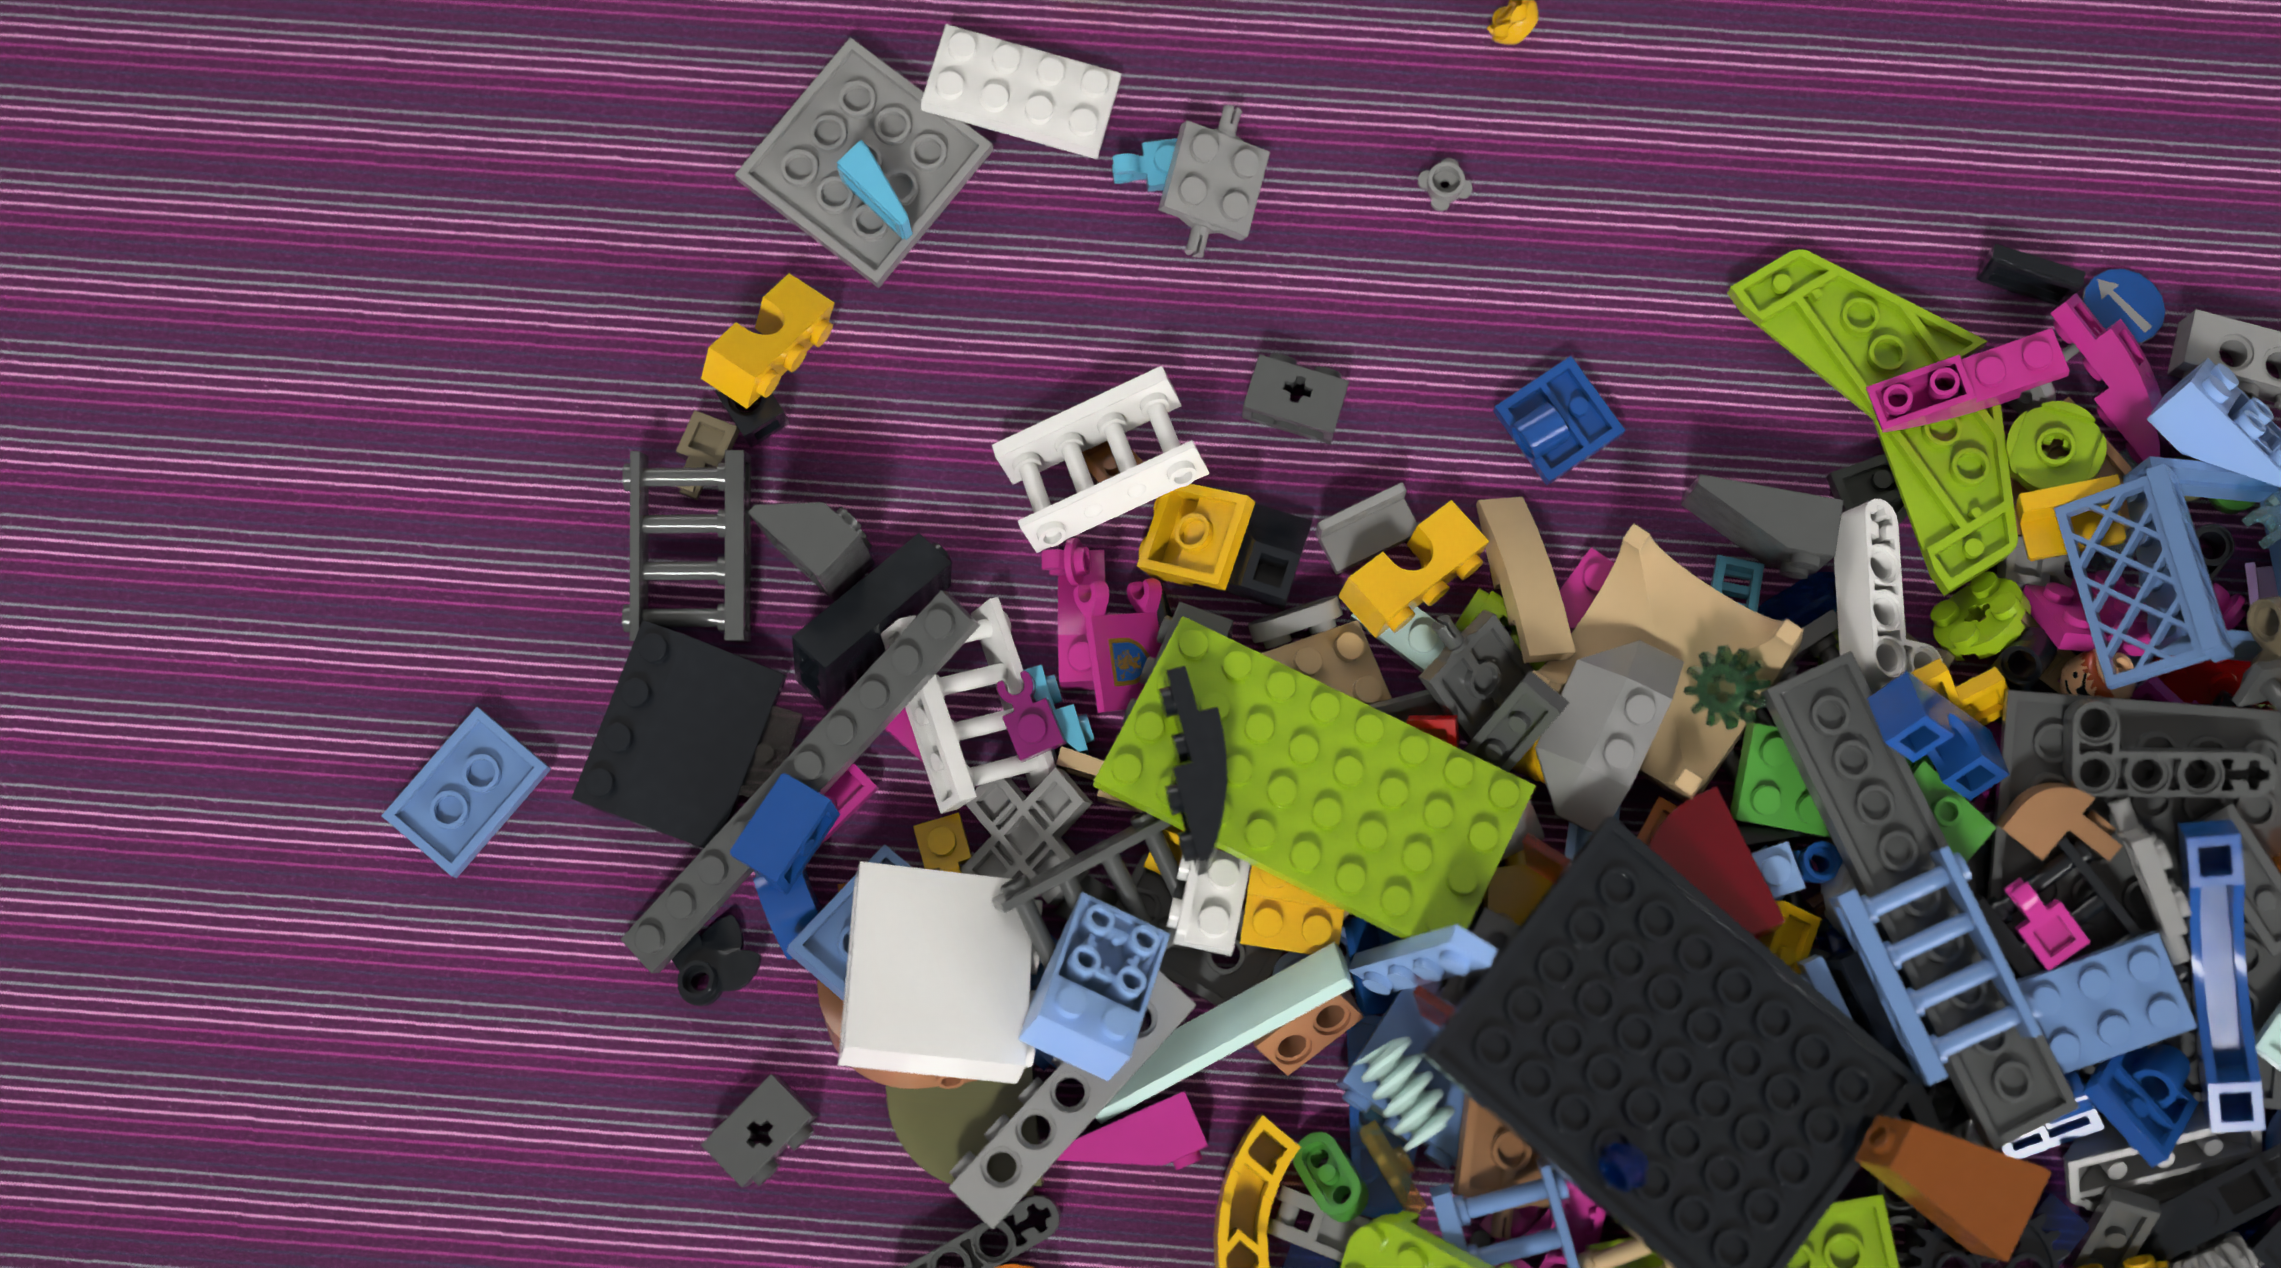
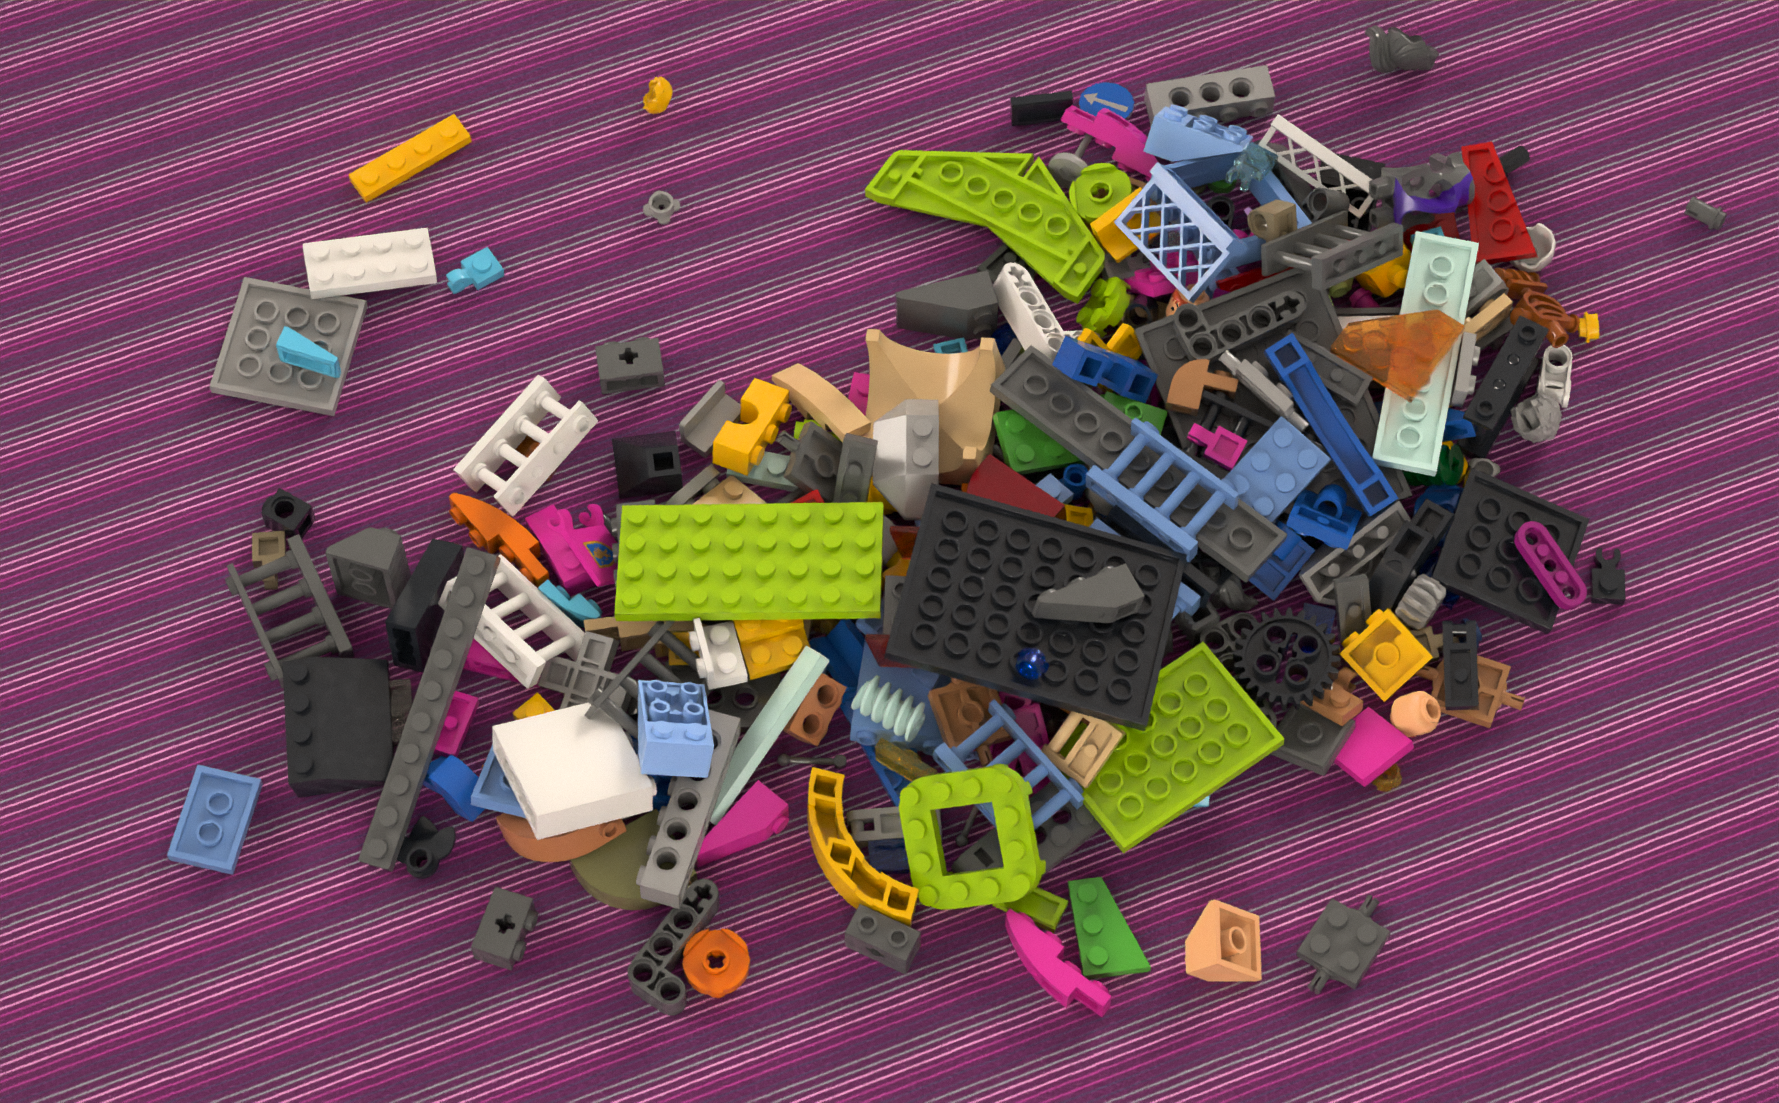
camera: 30 degrees left, 15 degrees down
yellow arch [701,273,835,409] -> none
blue panel [730,773,840,895] -> none
magenta plate [997,670,1067,762] -> none
dark pink plate [1042,538,1091,585] -> none
yellow plate [1137,484,1255,591] -> none
light grey plate [1158,105,1270,258] -> none
black slope [1158,666,1227,875] -> none
bright green plate [1293,1132,1369,1222] -> none
light blue plate [1348,924,1497,995] -> none
blue plate [1493,356,1626,486] -> none
clear green gear [1684,645,1771,730] -> none
dark orange slope [1854,1115,2051,1262] -> none
dark pink slope [1866,328,2070,433] -> none
none -> orange slope [449,493,550,588]
none -> dark grey hinge [777,753,847,769]
none -> dark grey slope [1032,563,1145,623]

